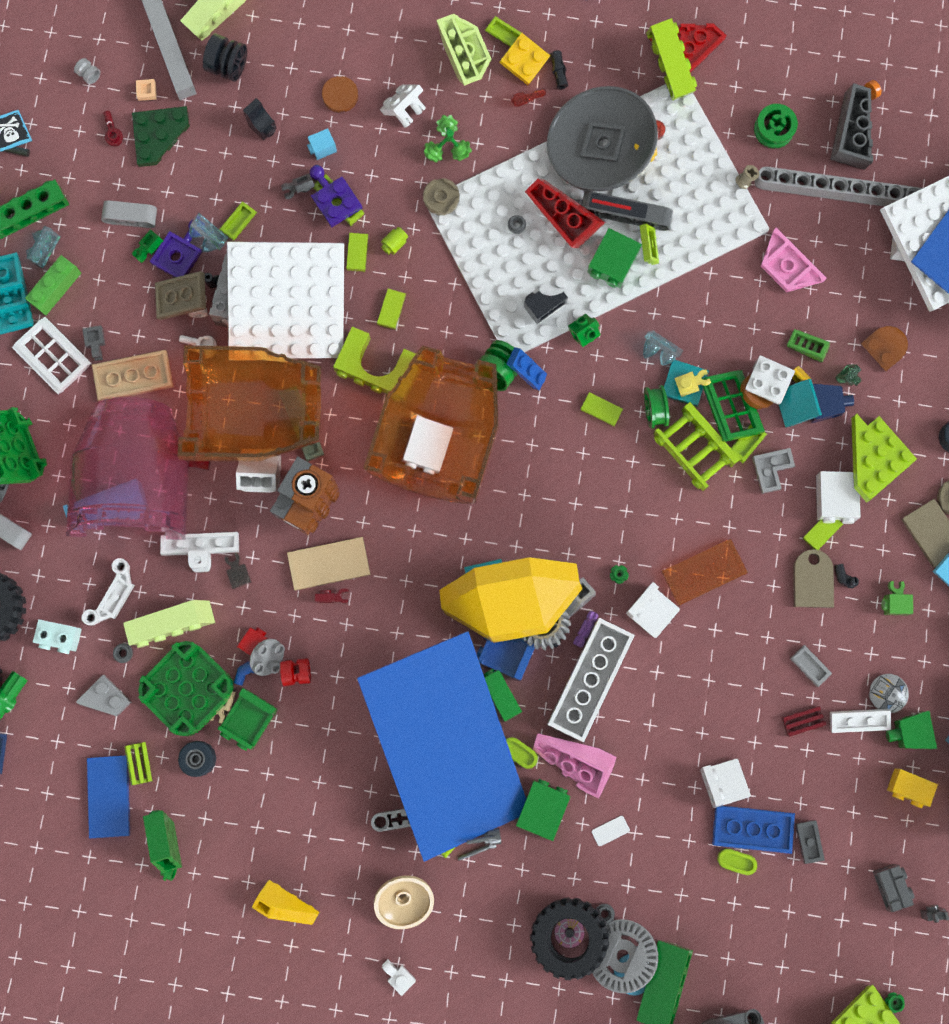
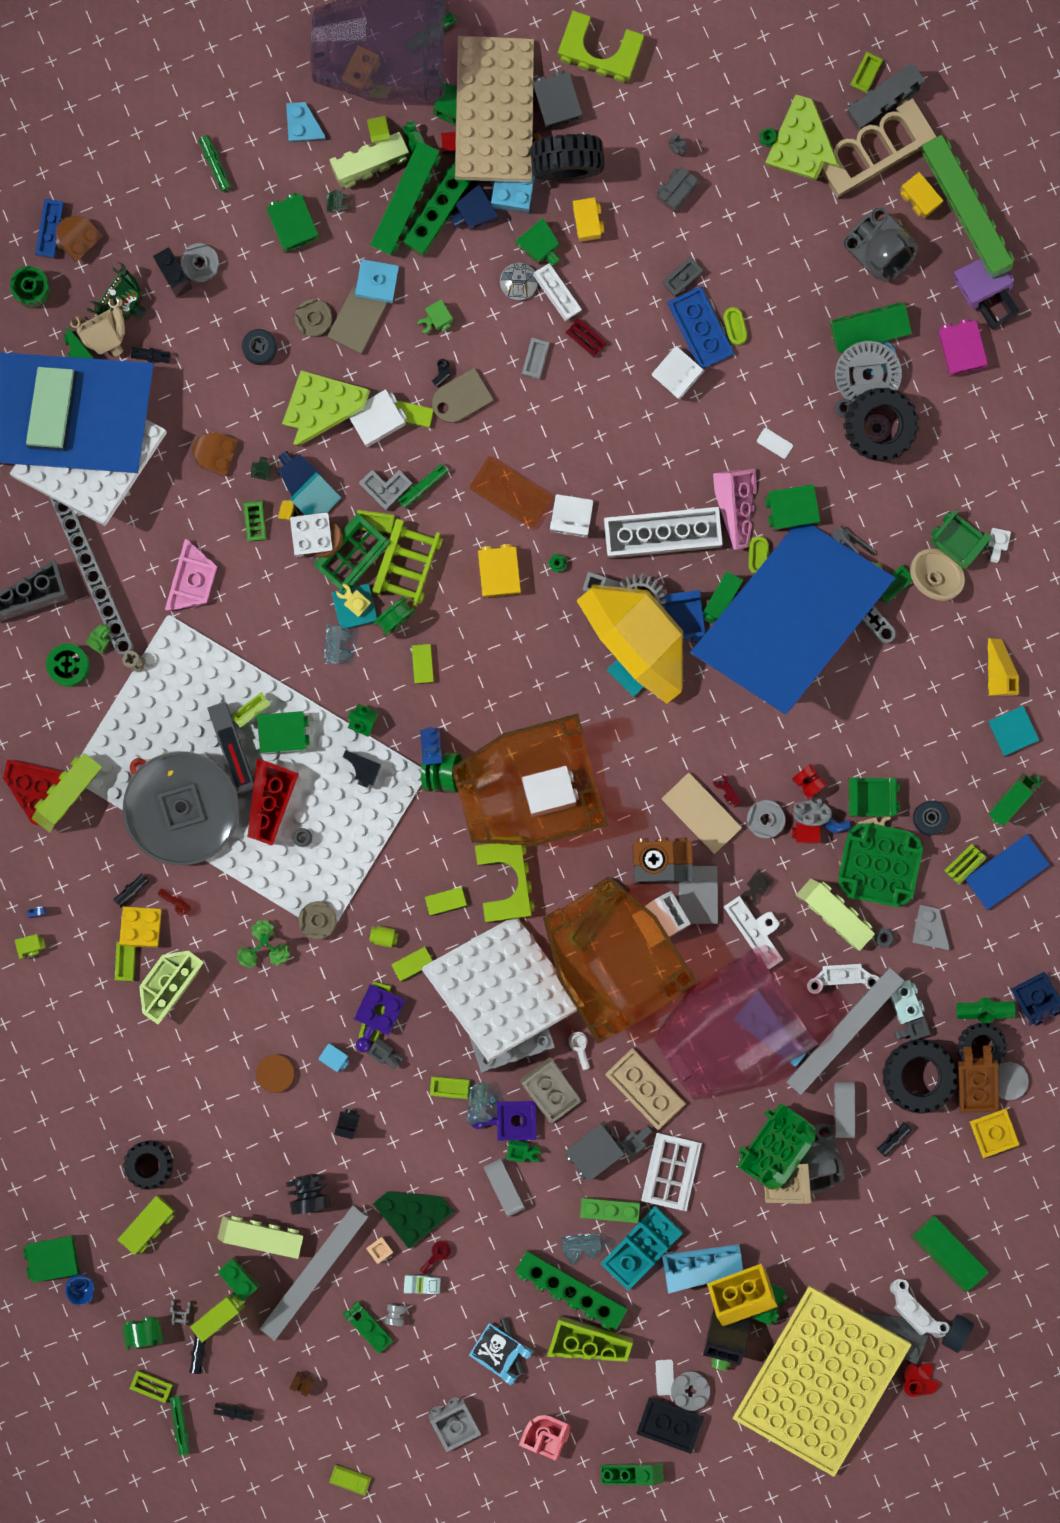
camera: 115 degrees left, 5 degrees up
black arm [205,273,219,288] -> none
white plate [380,84,426,128] -> none
medium lavender axle [573,611,598,648] -> none
none -> bright green plate [86,623,111,654]
none -> green plate [343,1301,393,1354]
none -> green pin [397,463,449,509]
none -> light aqua leg [404,1274,441,1294]
none -> yellow brick [478,544,521,598]
none -> dark grey brick [565,1121,628,1182]
none -> light grey tile [679,866,718,924]
none -> light grey plate [746,800,785,839]
none -> light grey tile [787,967,905,1095]
none -> green tile [880,565,913,604]
none -> dark grey plate [894,1016,930,1040]
none -> green panel [929,509,992,570]
none -> teal tile [988,706,1039,756]

